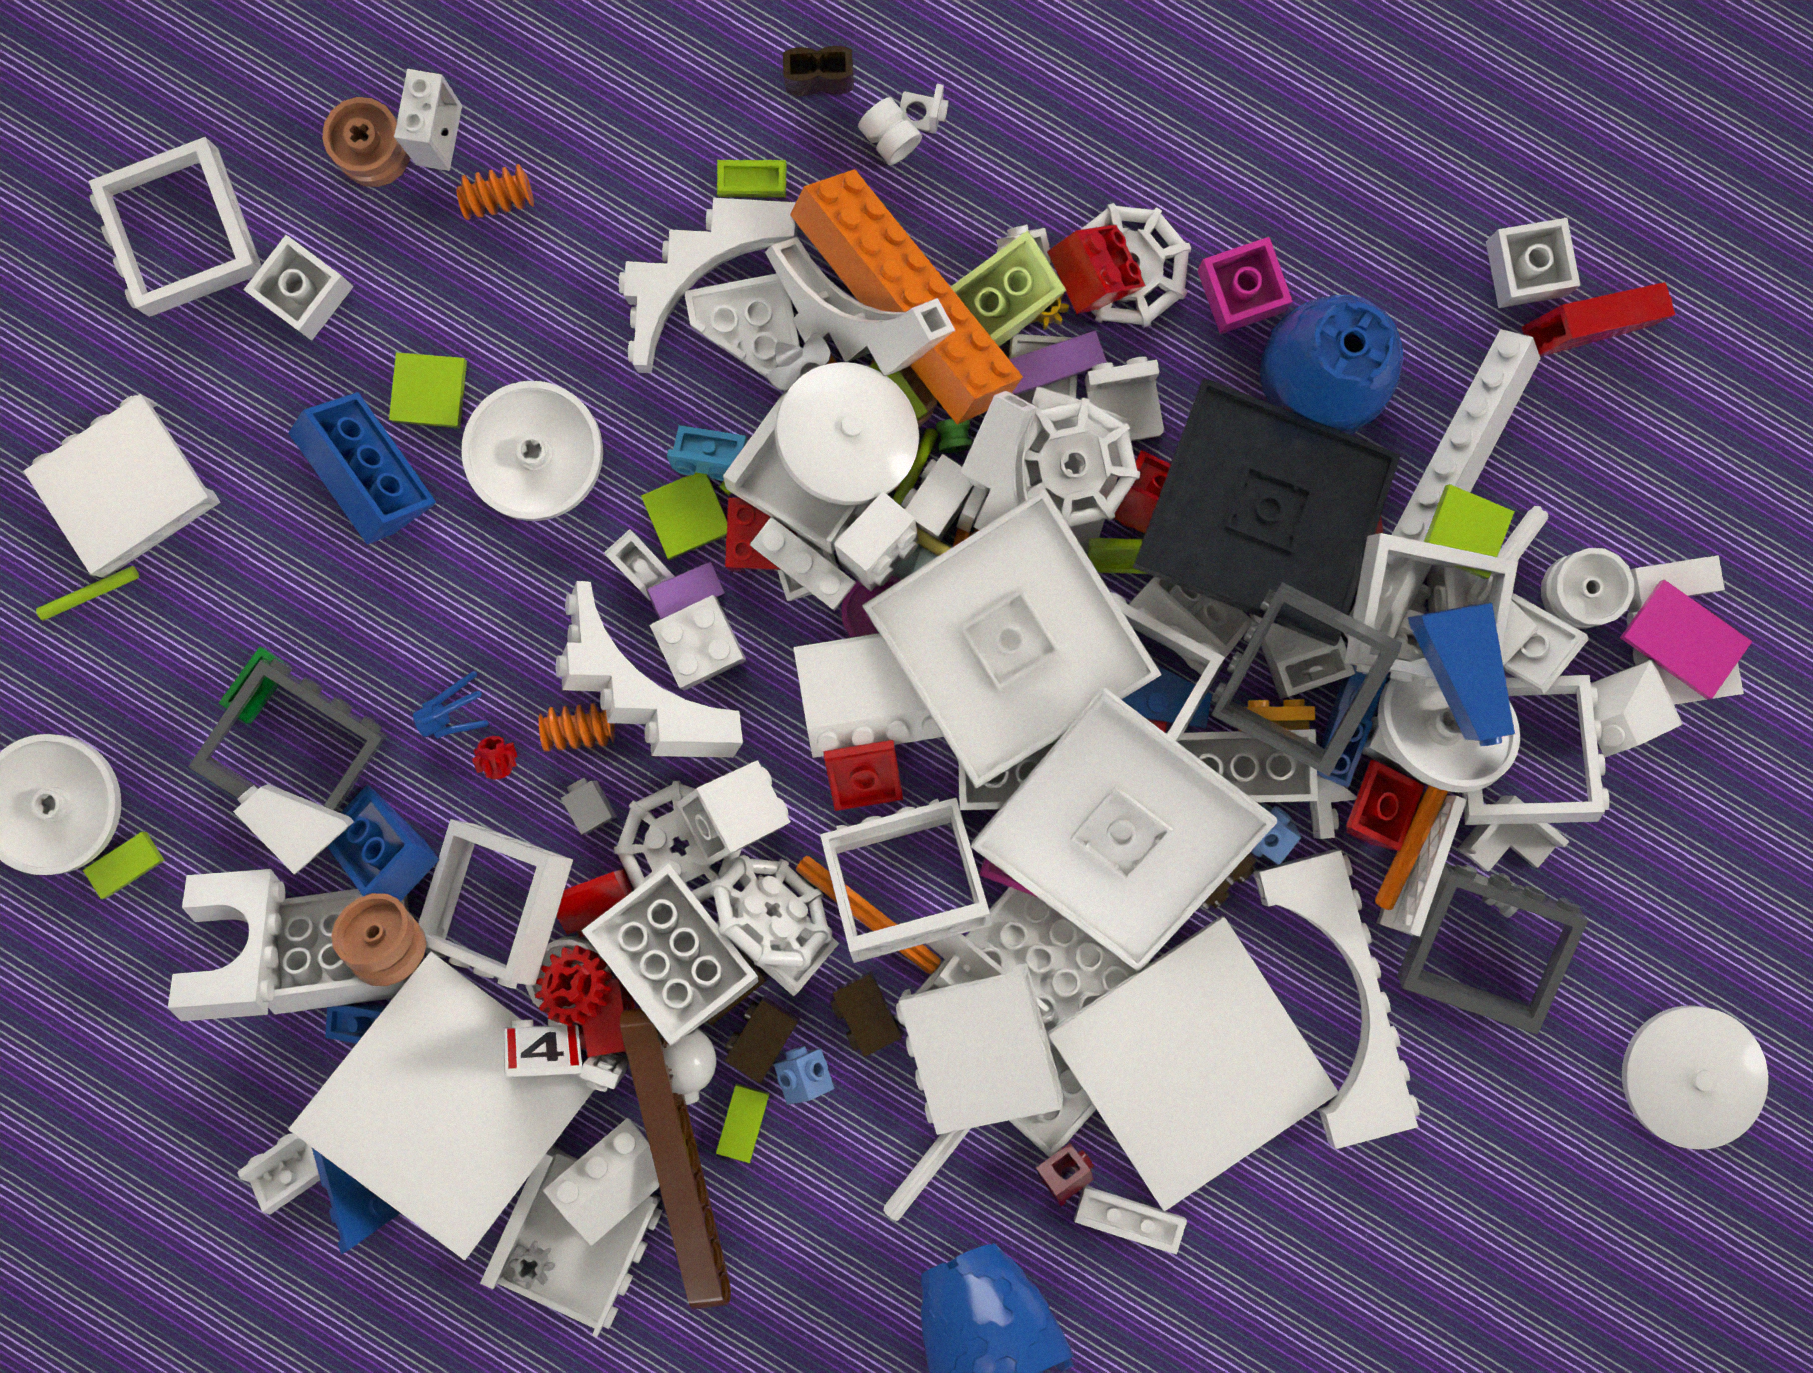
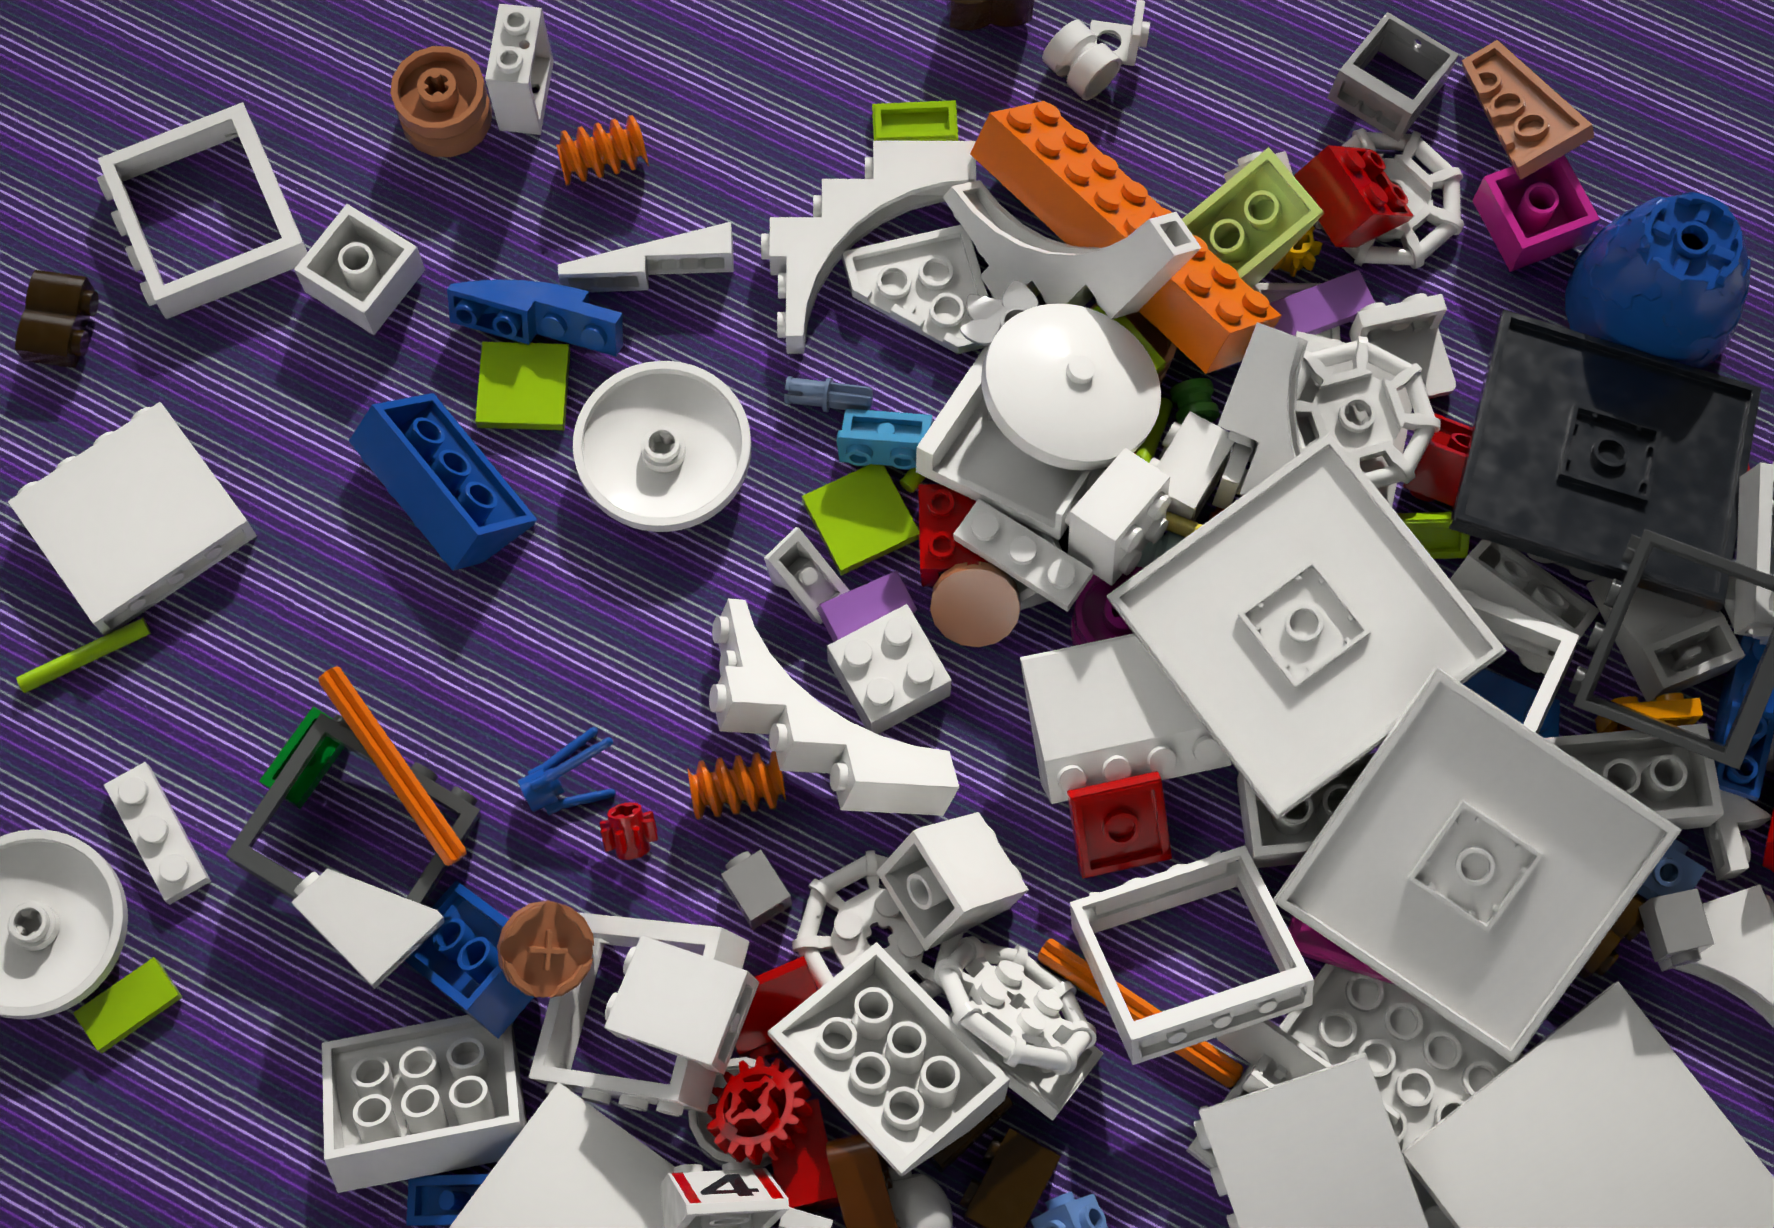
camera: 10 degrees left, 15 degrees down
white arch [168,869,285,1021] -> none
nougat wheel [331,893,427,986] -> none
dark brown brick [830,971,902,1057] -> none
none -> dark brown brick [15,270,99,368]
none -> white plate [104,762,211,905]
none -> orange axle [318,666,466,866]
none -> blue slope [447,280,623,356]
none -> nougat tile [497,900,594,998]
none -> white slope [558,222,734,292]
none -> white panel [604,935,759,1075]
none -> sand blue axle [784,376,873,412]
none -> nougat tile [930,562,1021,647]
none -> light grey window [1327,12,1459,142]
none -> nougat wing [1461,40,1594,180]
none -> light grey brick [1638,889,1714,966]

